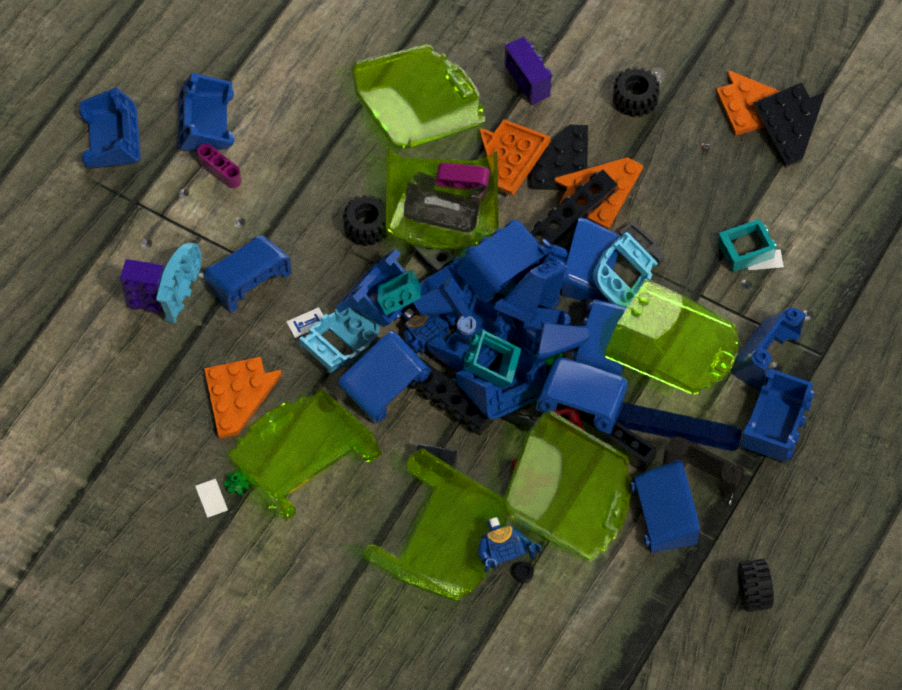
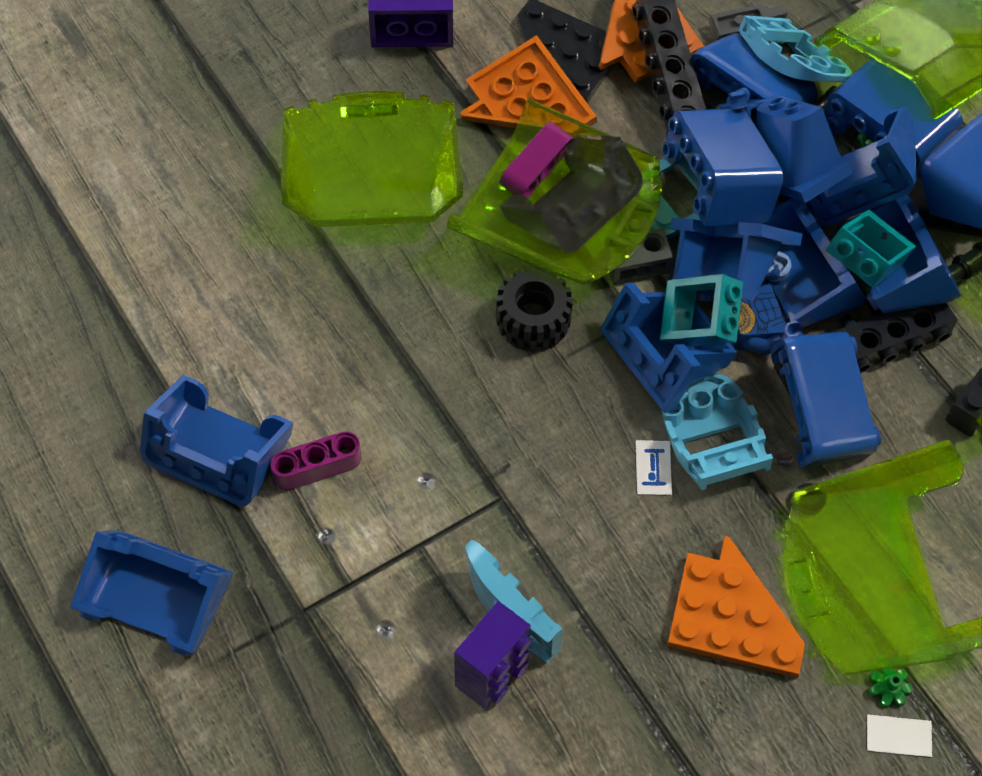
camera: 65 degrees left, 0 degrees up
blue windscreen [204,236,292,313] -> none

